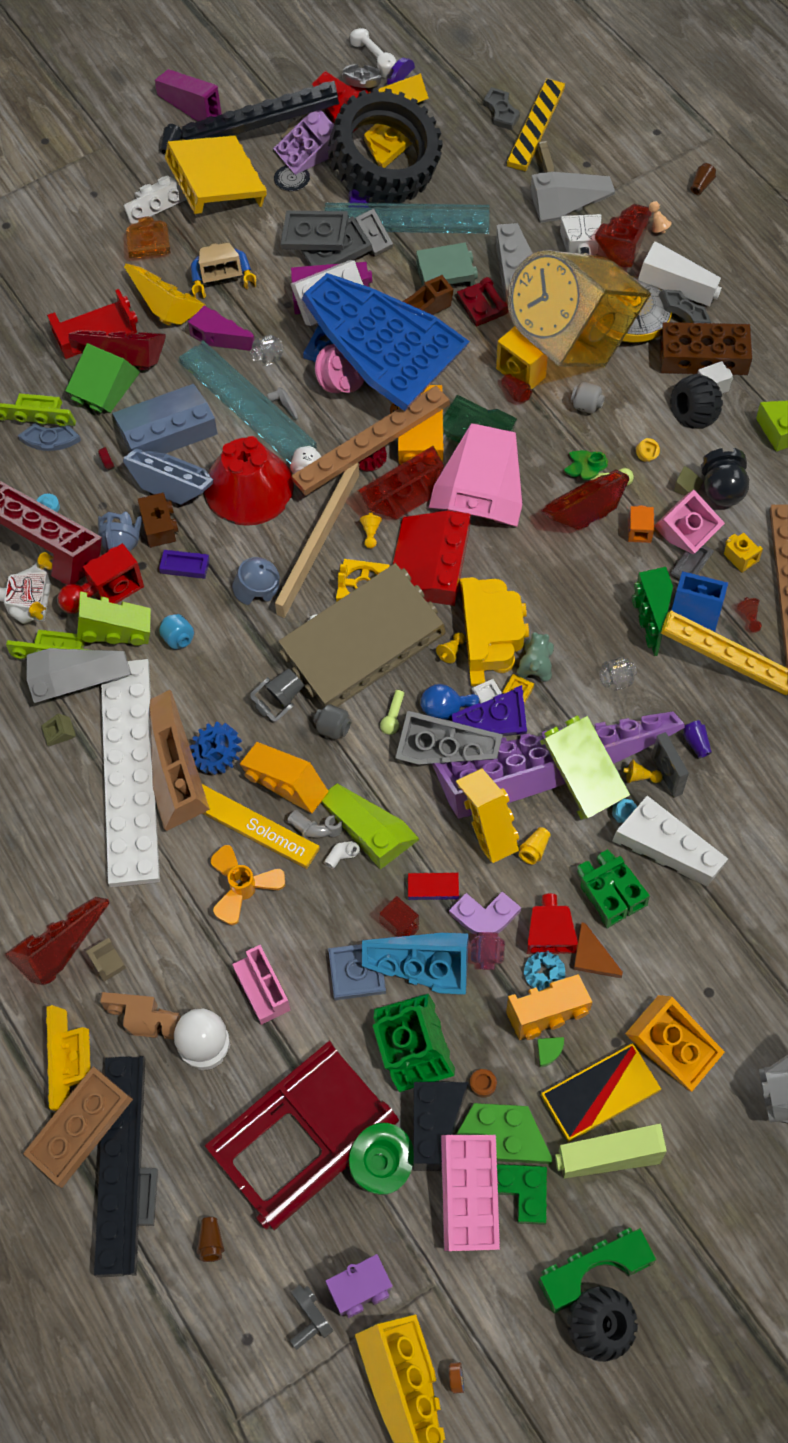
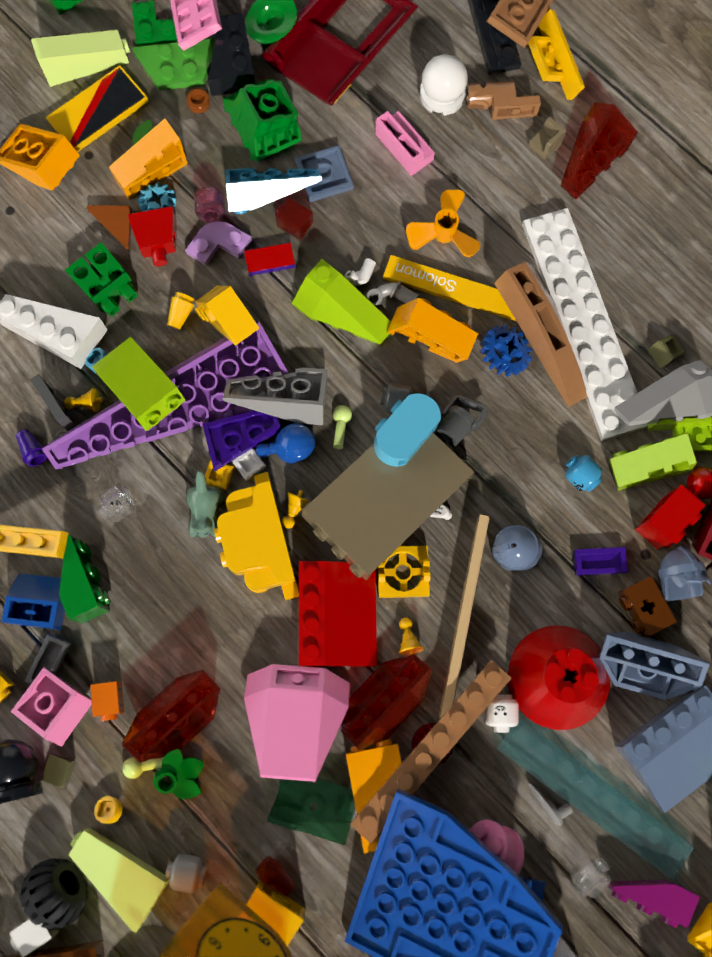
camera: 165 degrees right, 15 degrees up
none -> yellowish green slope [69,827,170,933]
none -> medium azure brick [374,394,441,467]

